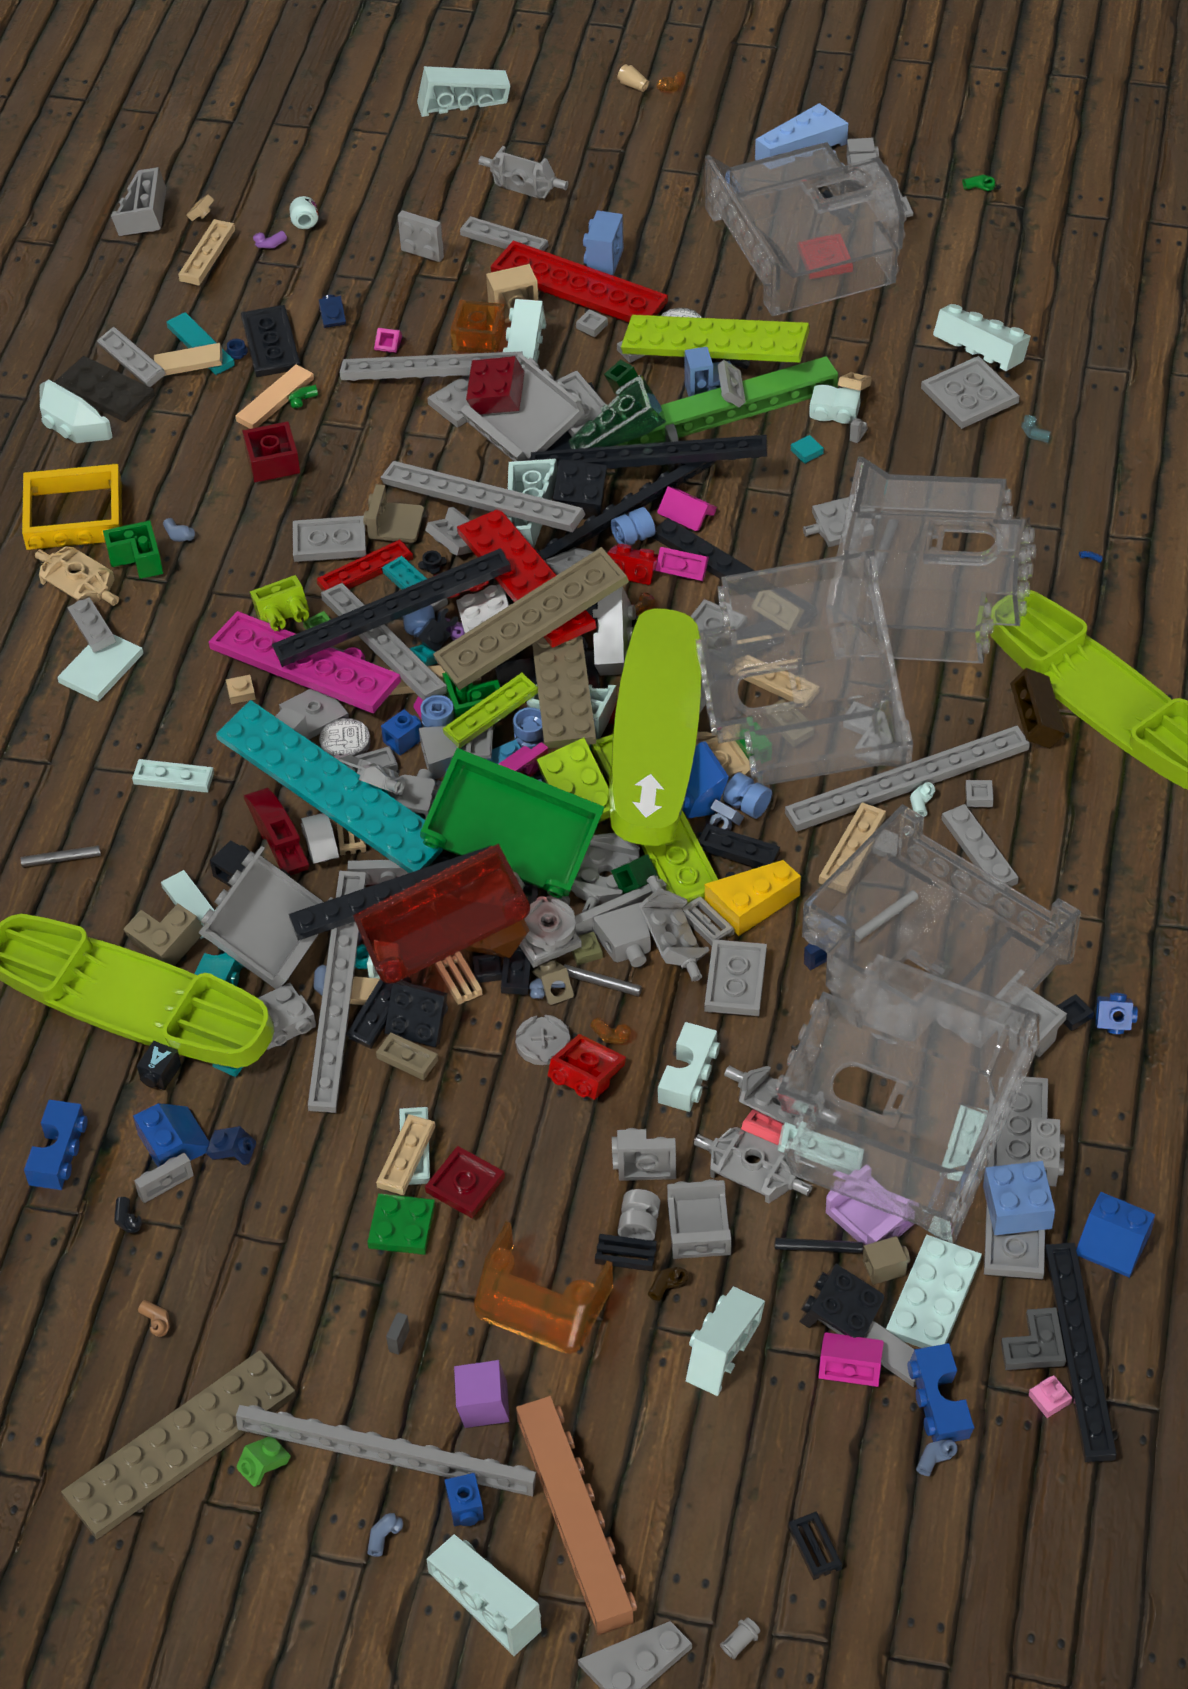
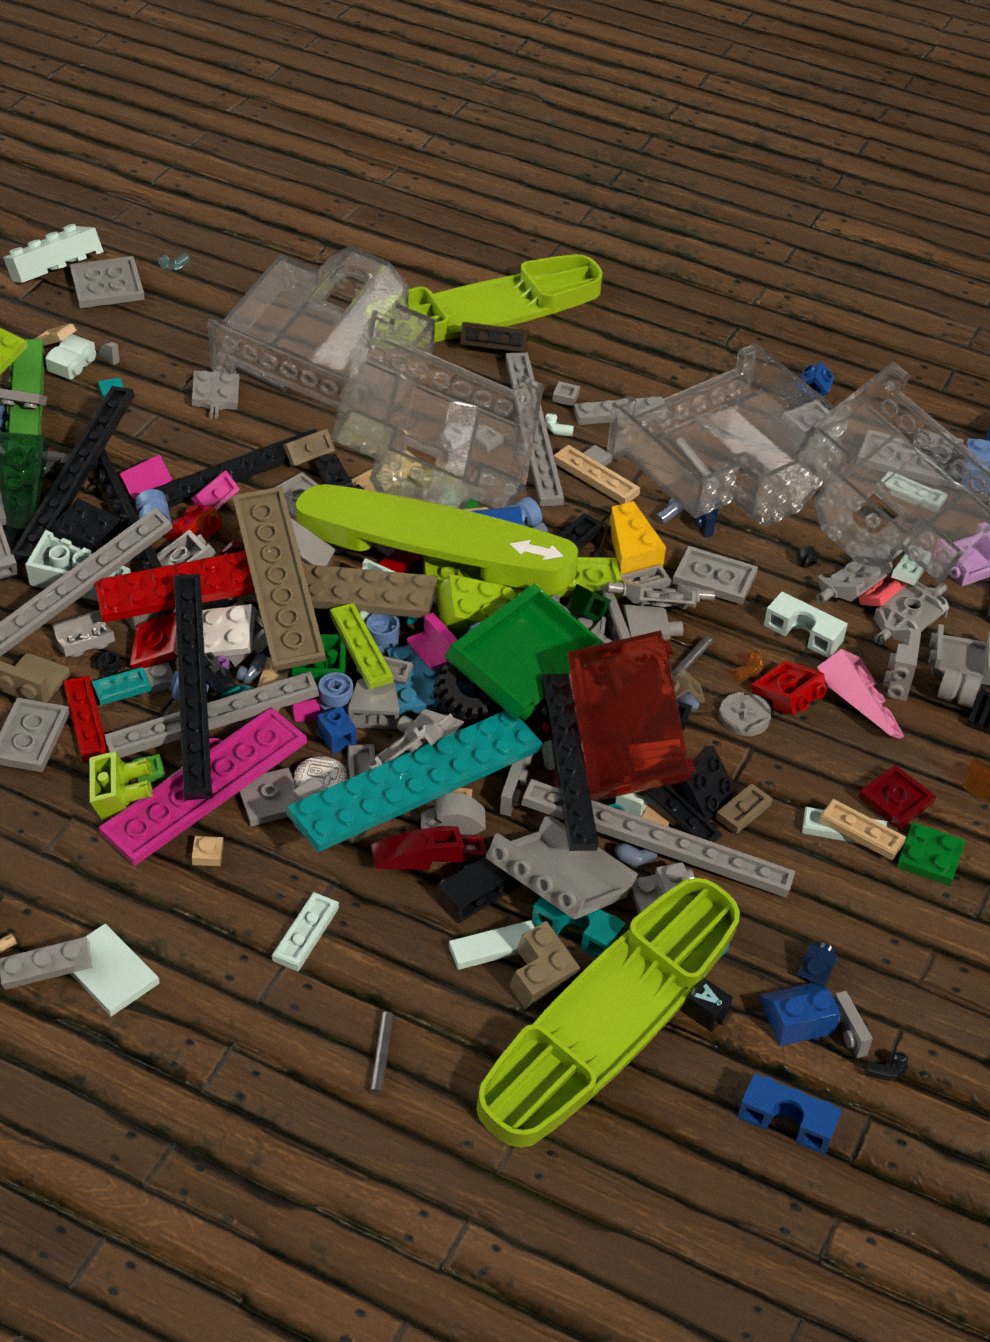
camera: 80 degrees left, 5 degrees down
none -> bright pink wedge [817,649,904,739]

